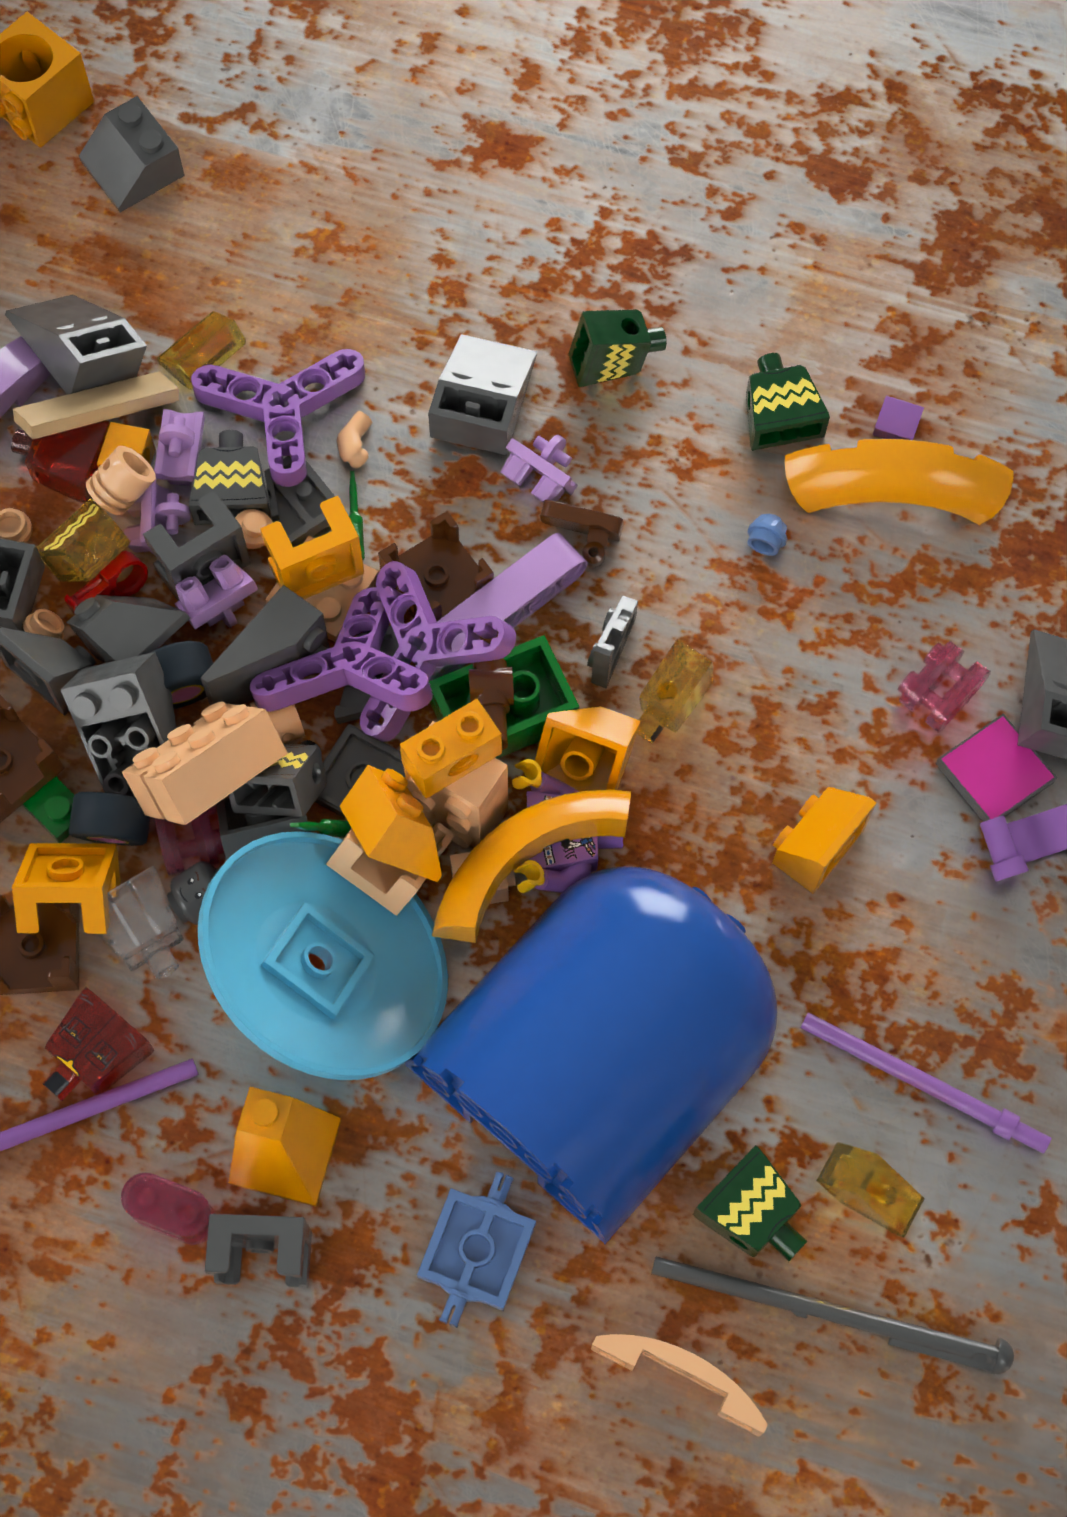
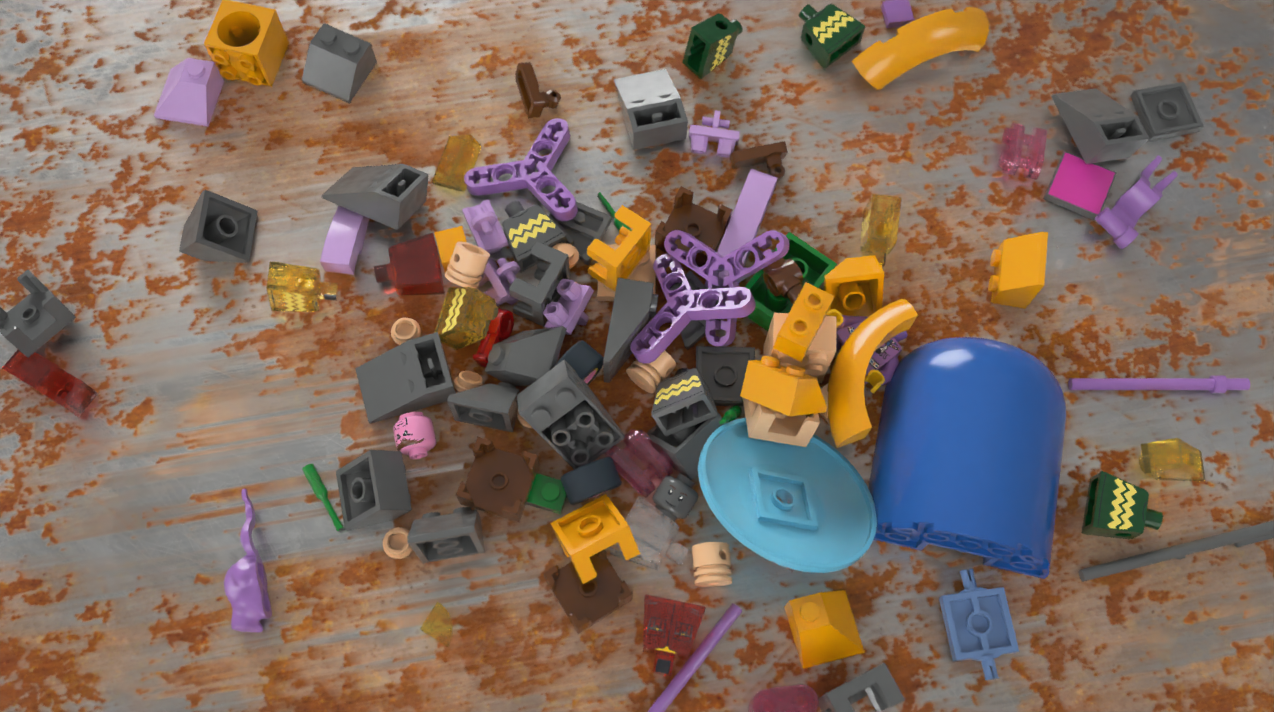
camera: 30 degrees left, 0 degrees up
tan tile [13,371,179,440] -> none
light nougat piece [122,701,288,825] -> none
light nougat arm [336,411,372,468] -> none
dark grey wing [587,596,638,689] -> none
light nougat slope [591,1334,768,1437] -> none
medium blue plate [747,514,788,556] -> none
none -> reddish brown piece [515,62,561,118]
none -> light nougat piece [692,542,732,587]

